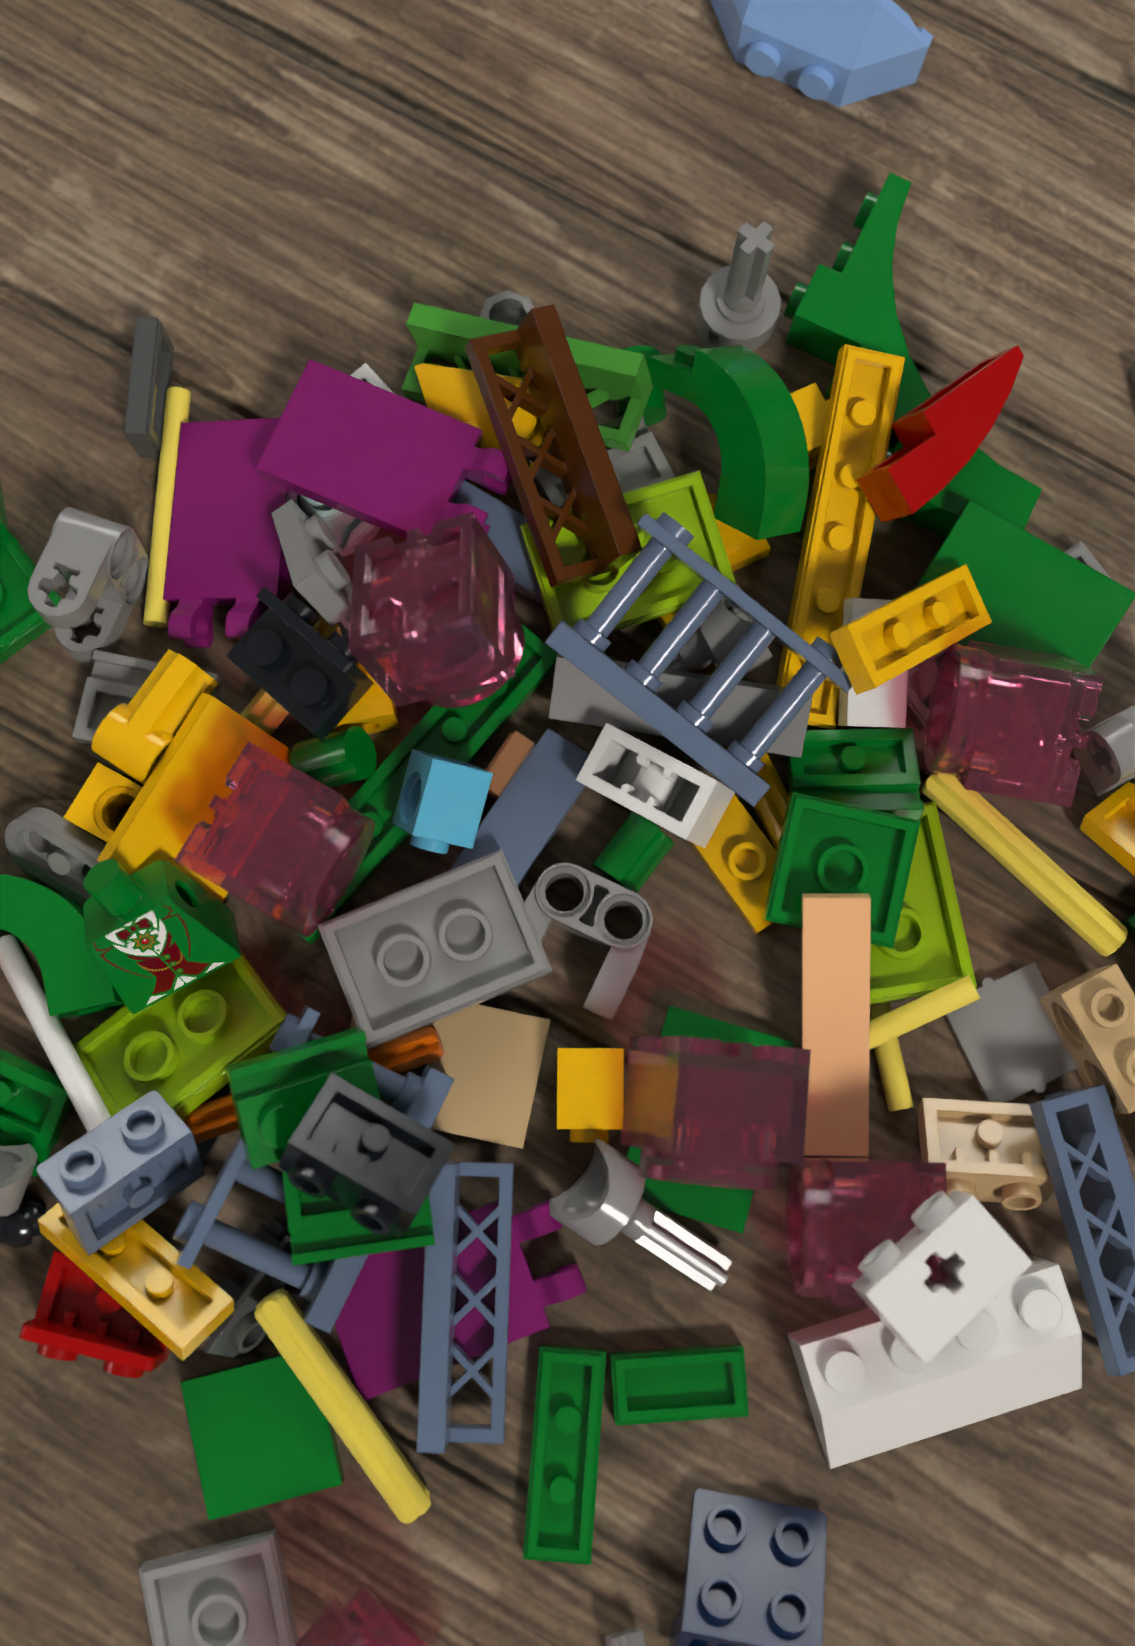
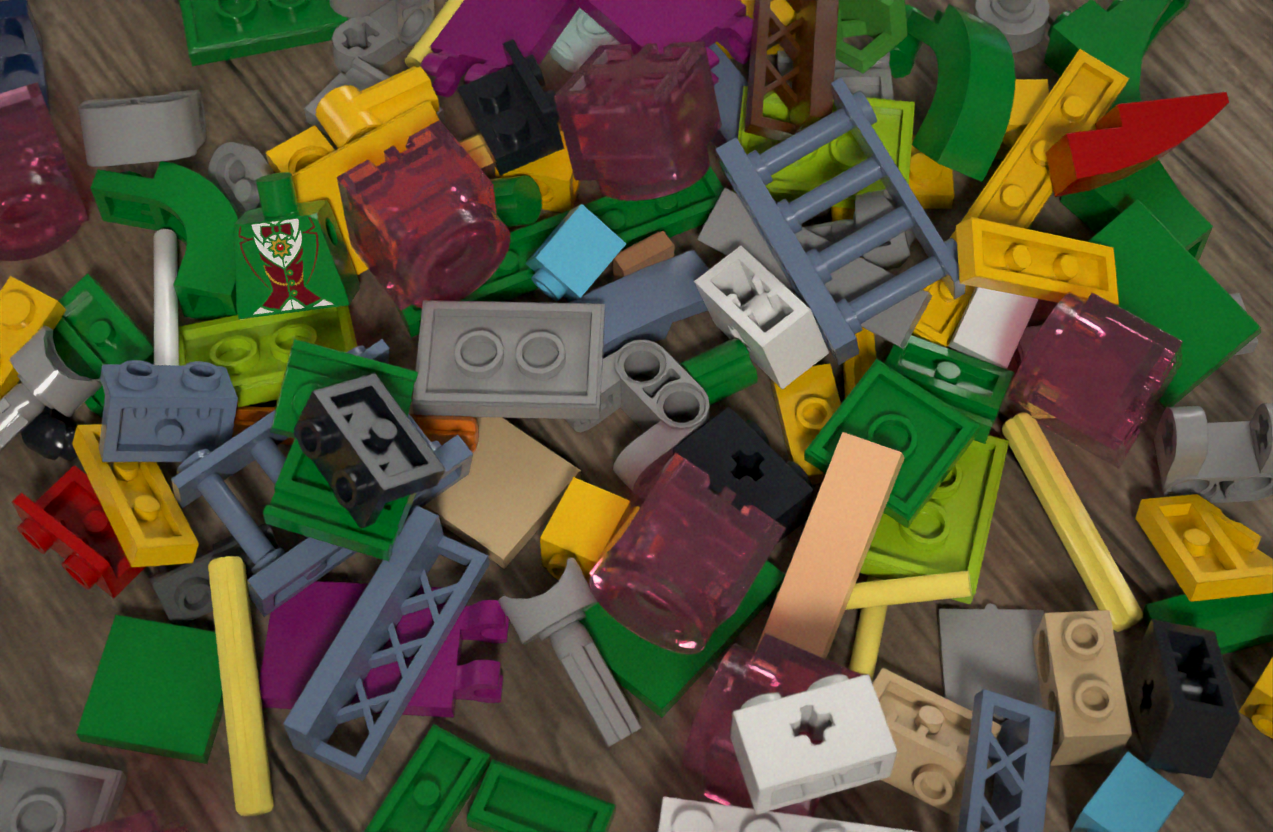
camera: 30 degrees right, 20 degrees down
light grey plate [271,499,370,643] -> none
none -> black brick [672,407,814,556]

